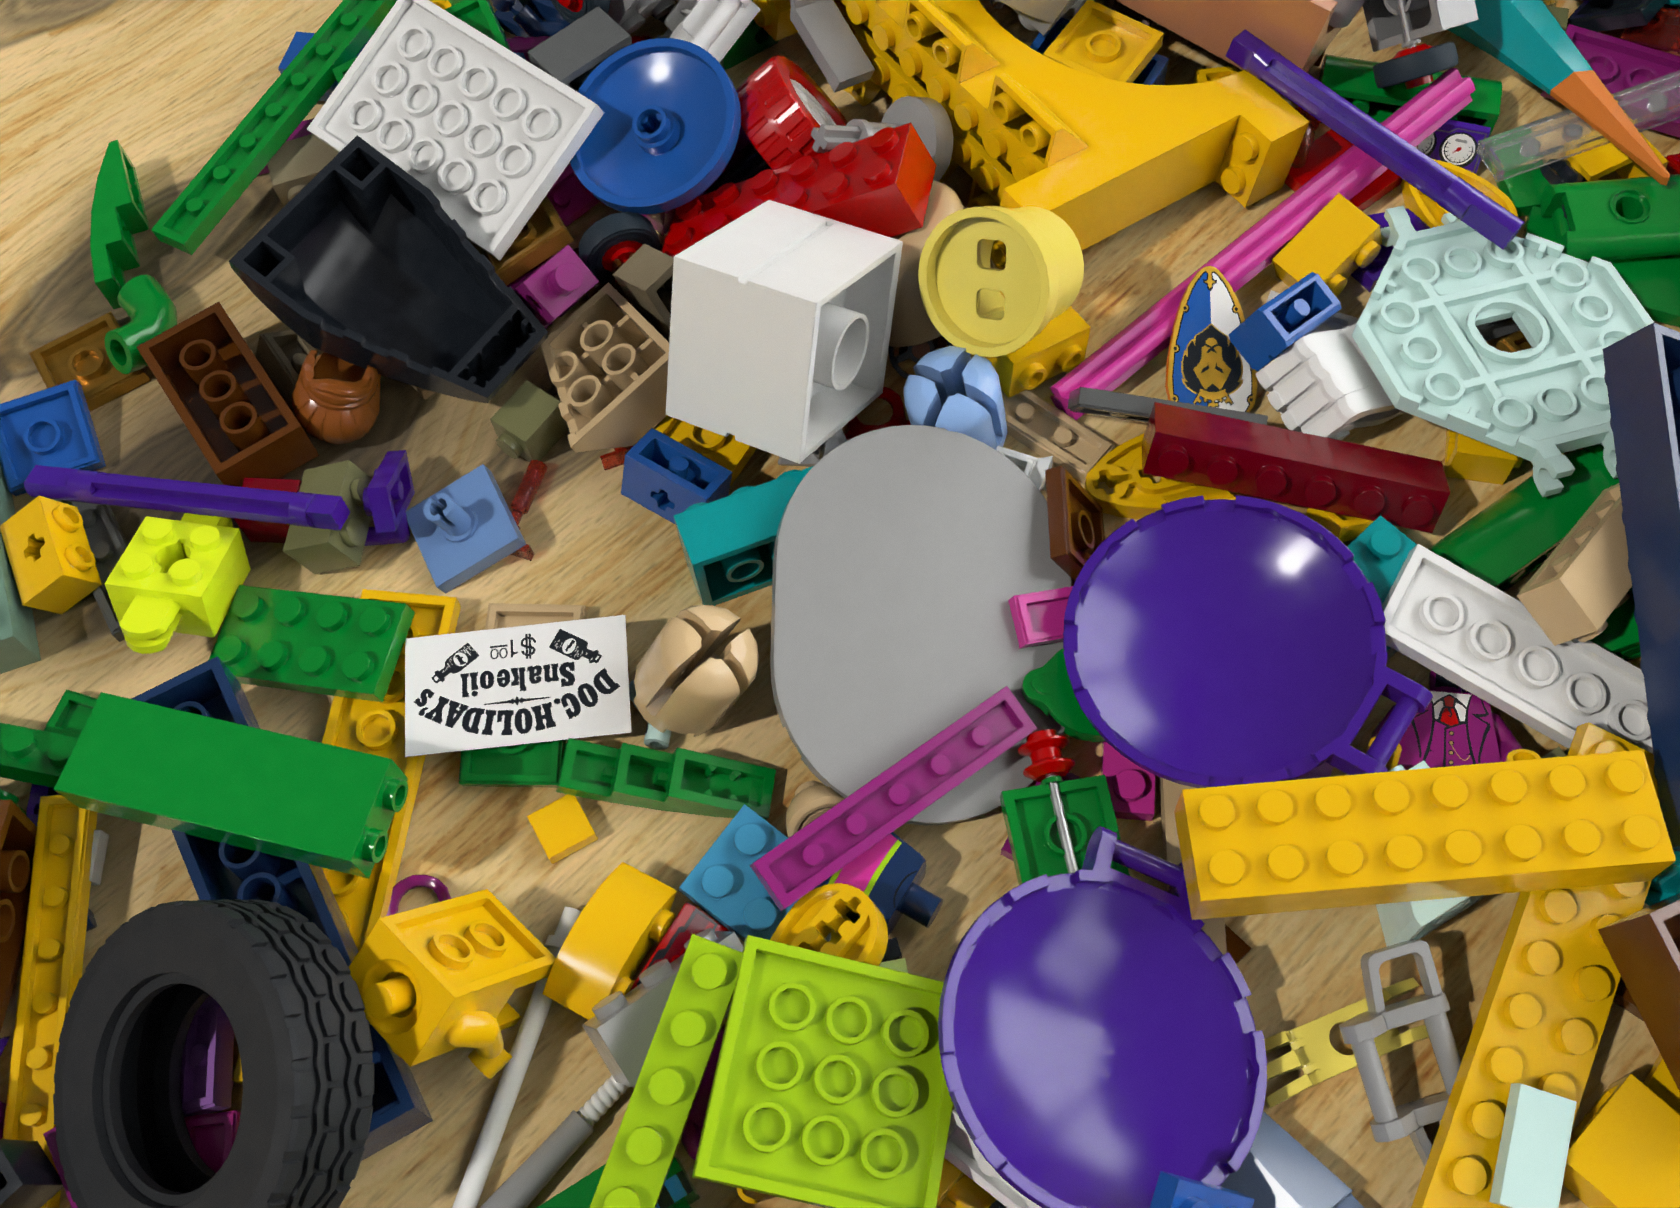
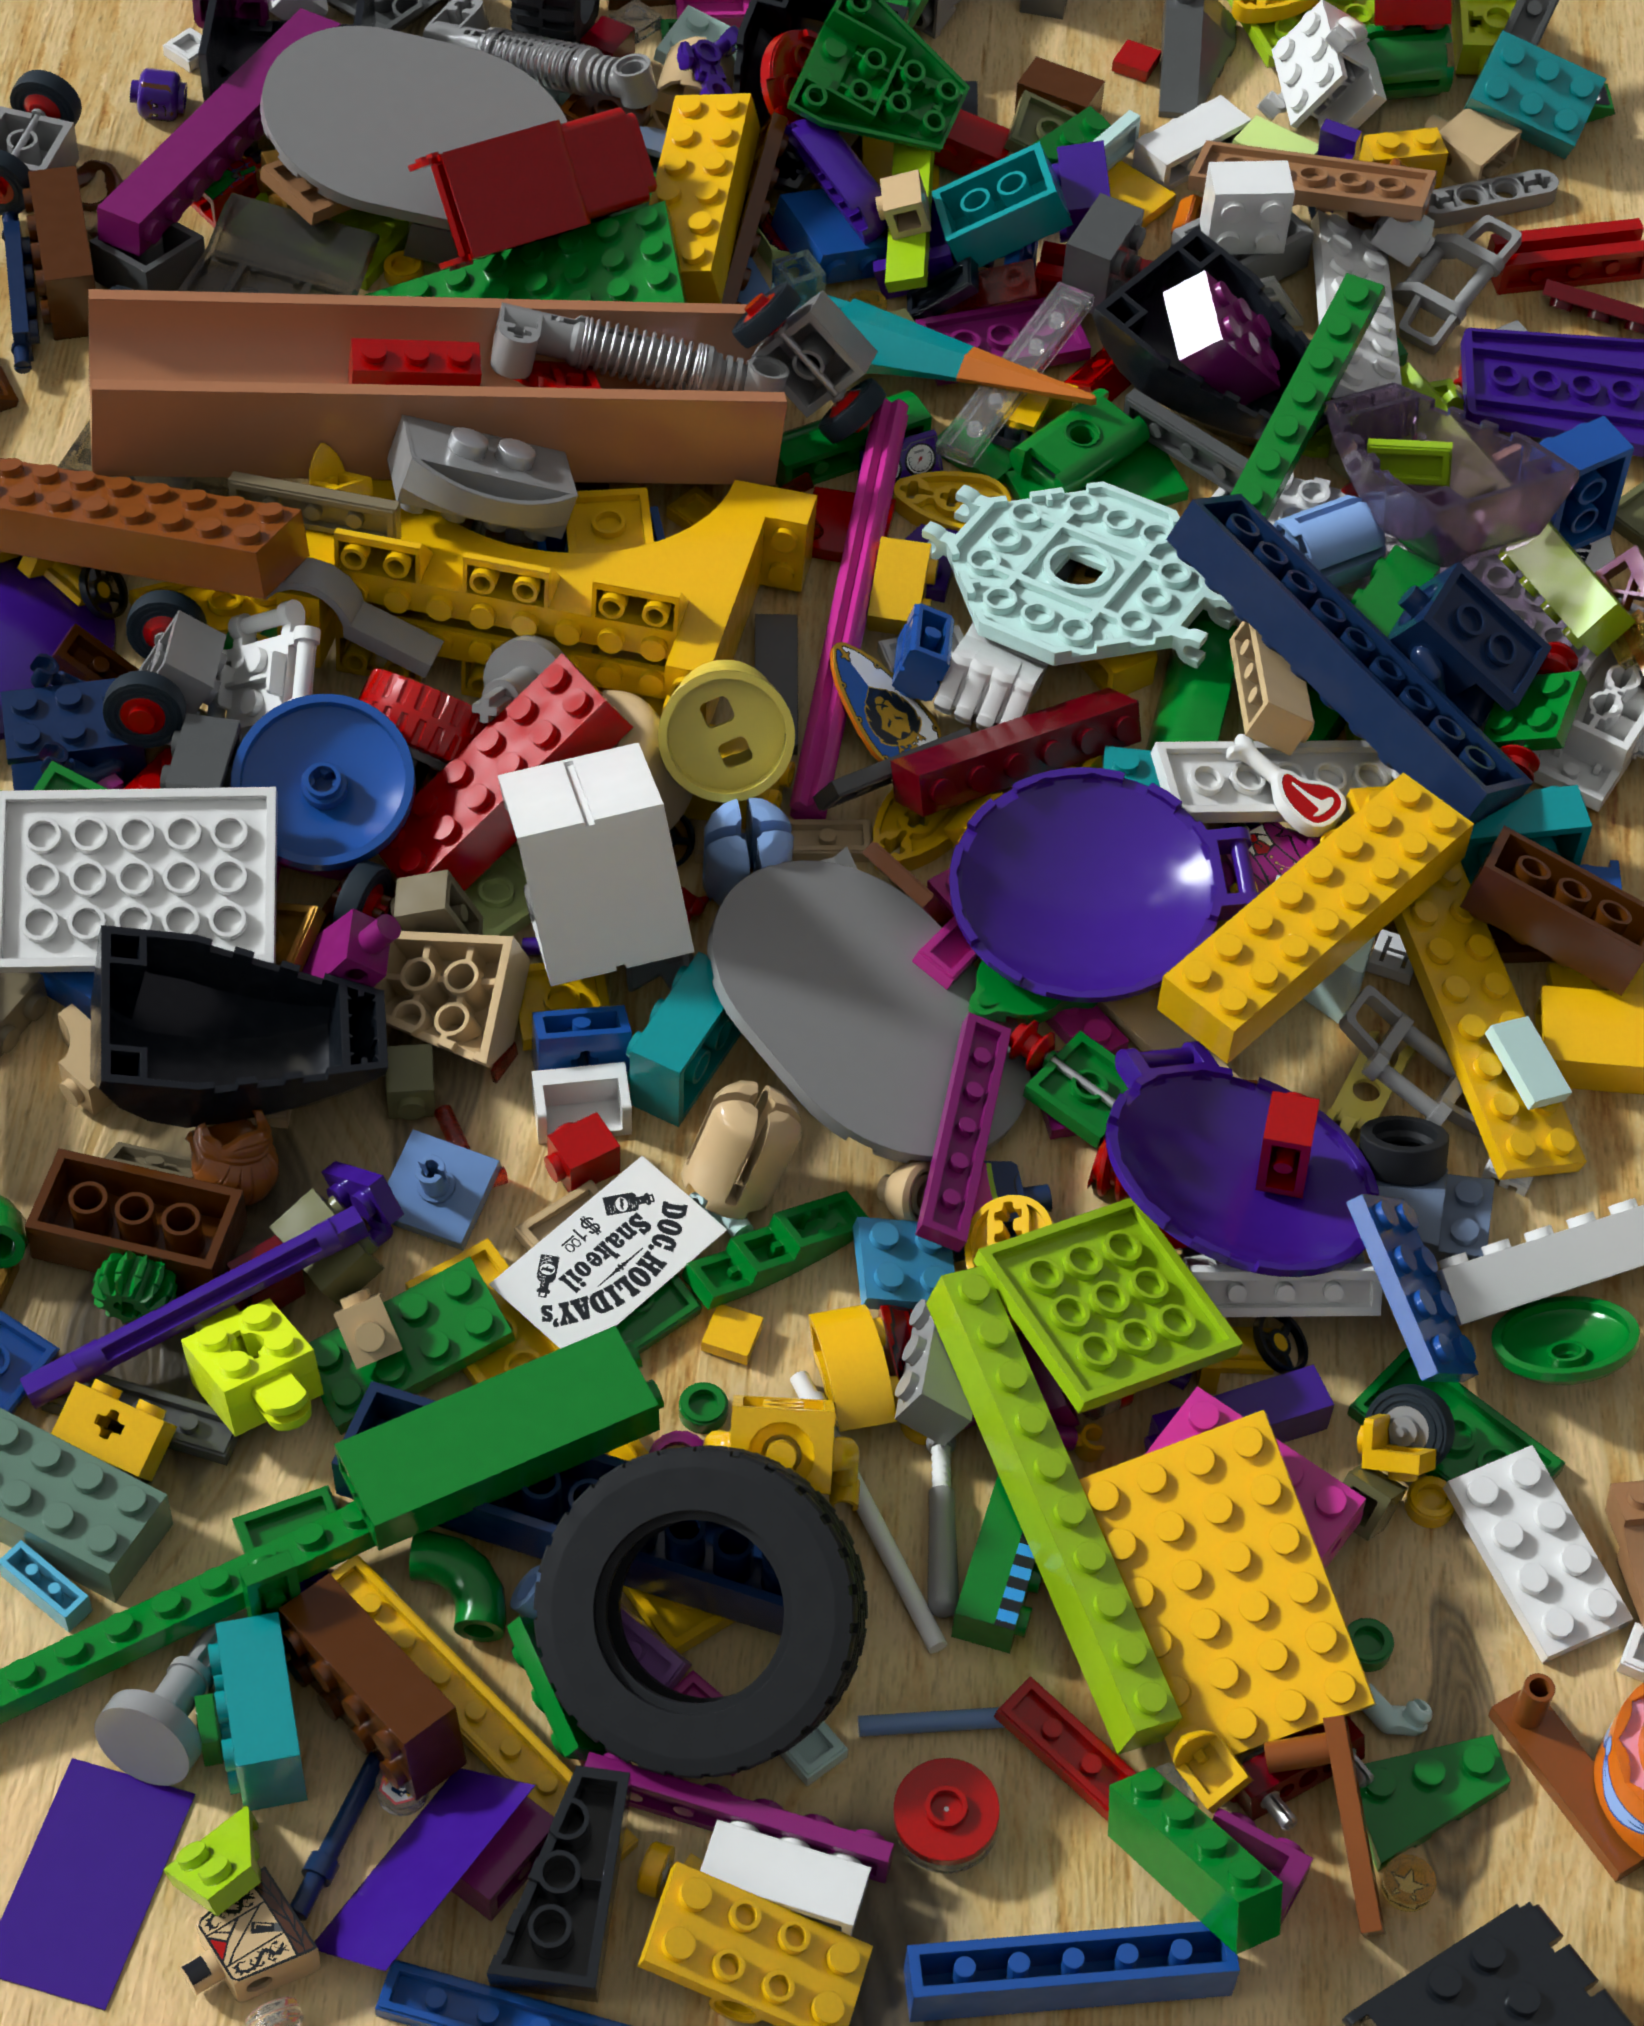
camera: 50 degrees left, 10 degrees down
dark purple piece [1226,29,1525,250] -> none
none -> green gear [91,1251,178,1324]
none -> tan bracket [333,1287,403,1369]
none -> green cylinder [409,1530,506,1642]
none -> white panel [532,1062,632,1144]
none -> red brick [544,1112,620,1193]
none -> green tile [679,1382,728,1434]
none -> dark grey tile [754,614,798,755]
none -> white piece [1226,734,1346,837]
none -> red brick [1255,1091,1320,1199]
none -> black tyre [1359,1115,1449,1186]
none -> white tile [1366,929,1414,985]

